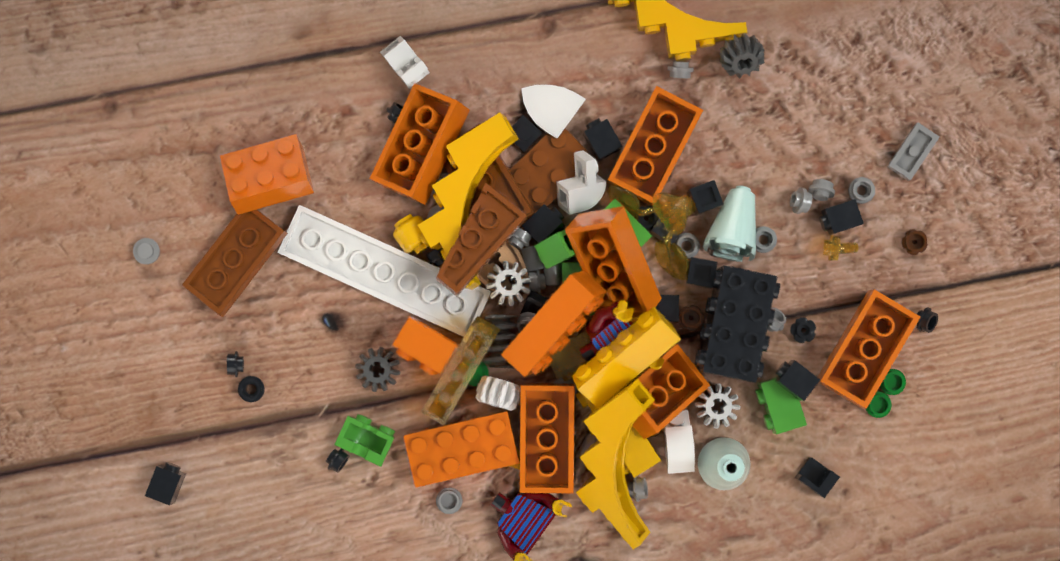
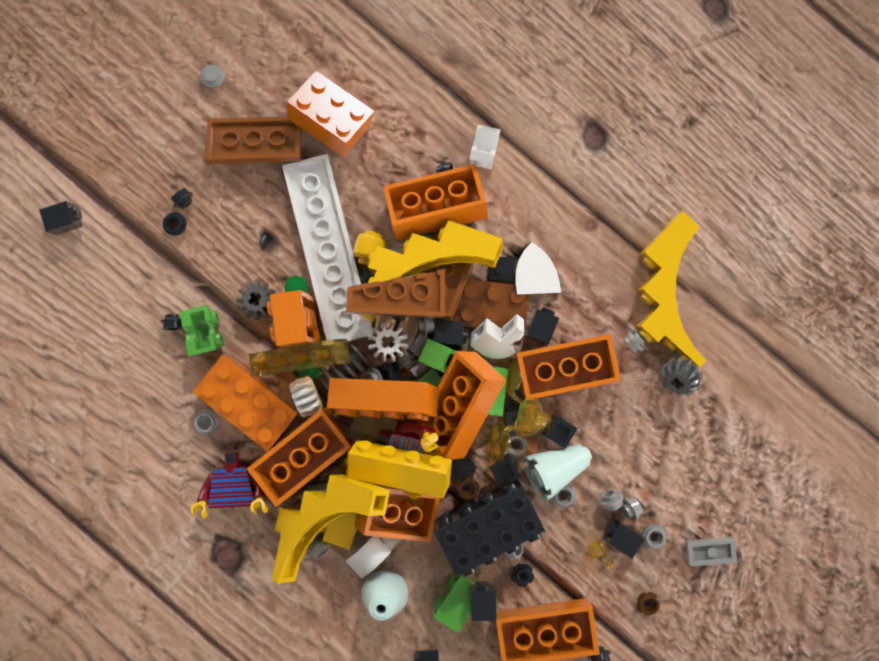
camera: 50 degrees right, 0 degrees up
white gear [694,383,740,429] -> none
none -> green plate [284,276,308,294]

